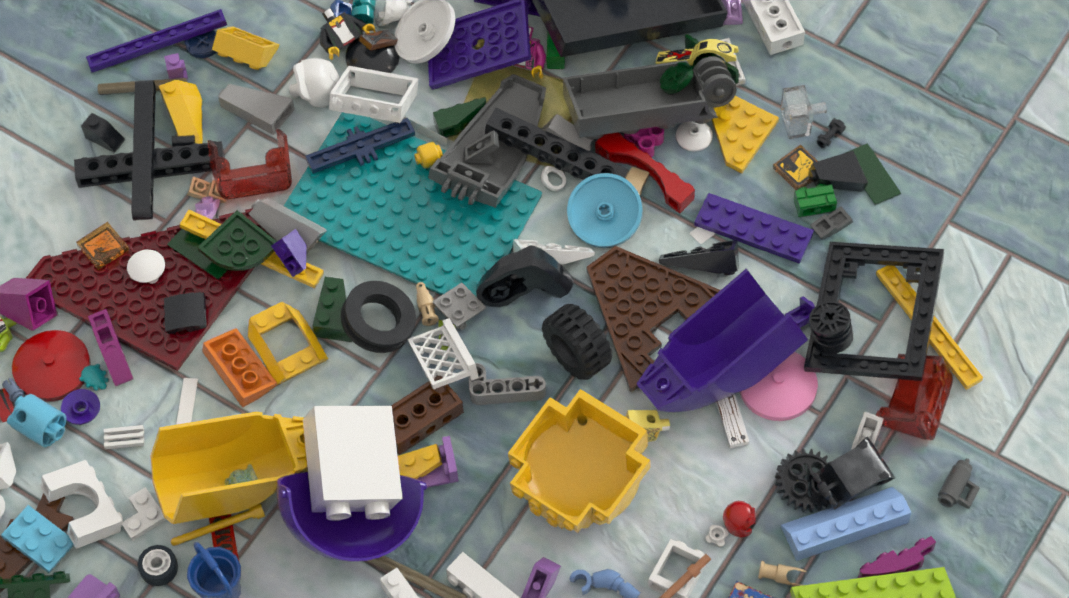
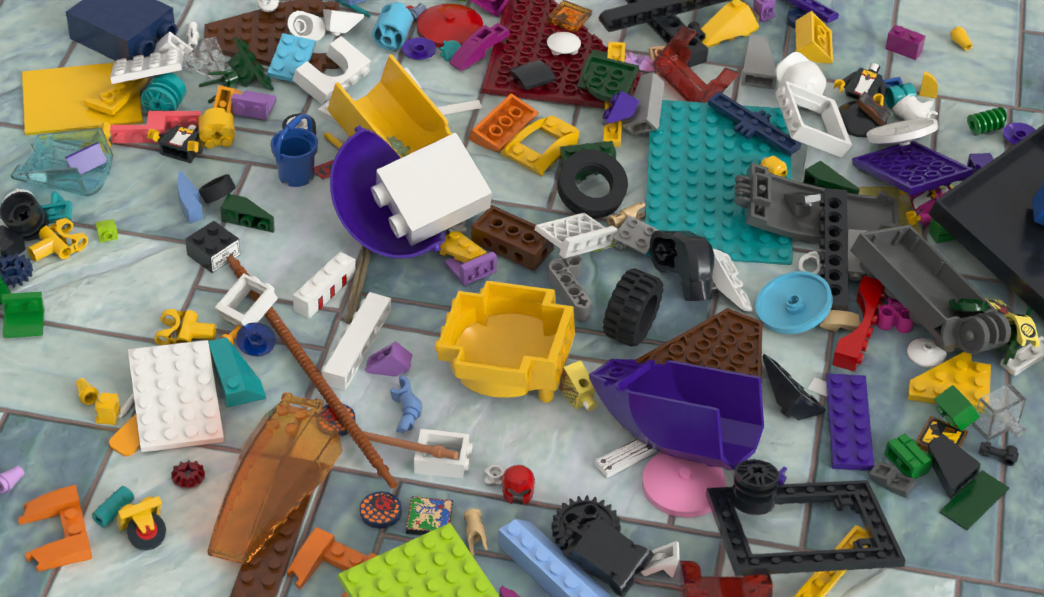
camera: 65 degrees right, 15 degrees down
none -> green brick [934,385,980,431]

